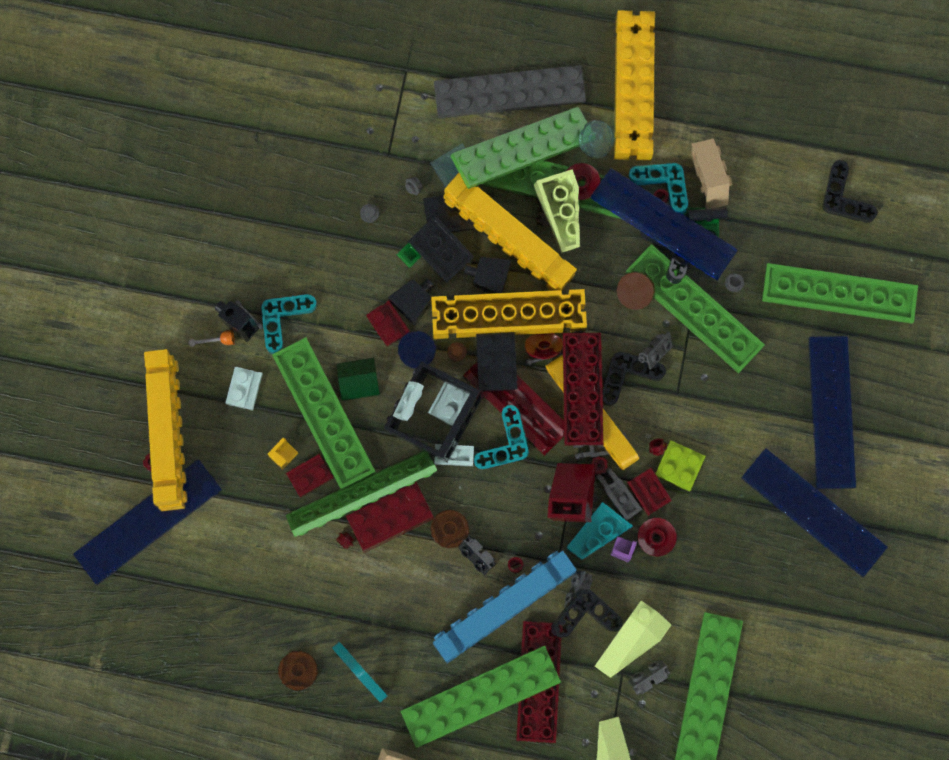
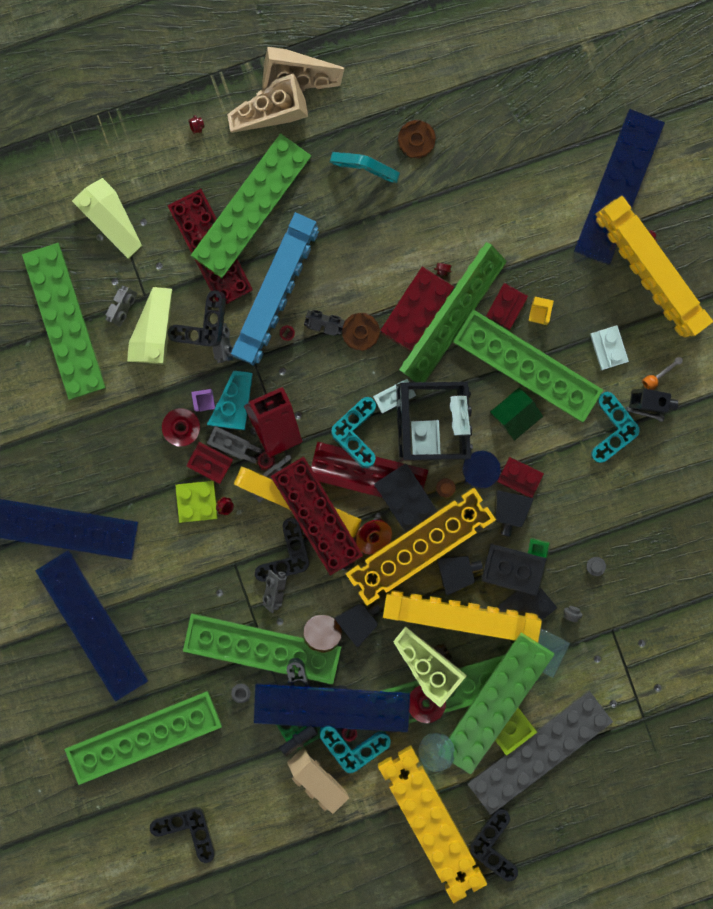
camera: 155 degrees right, 10 degrees up
none -> black torso [334,602,383,647]
none -> black beam [469,808,518,881]
none -> lime plate [495,708,537,756]

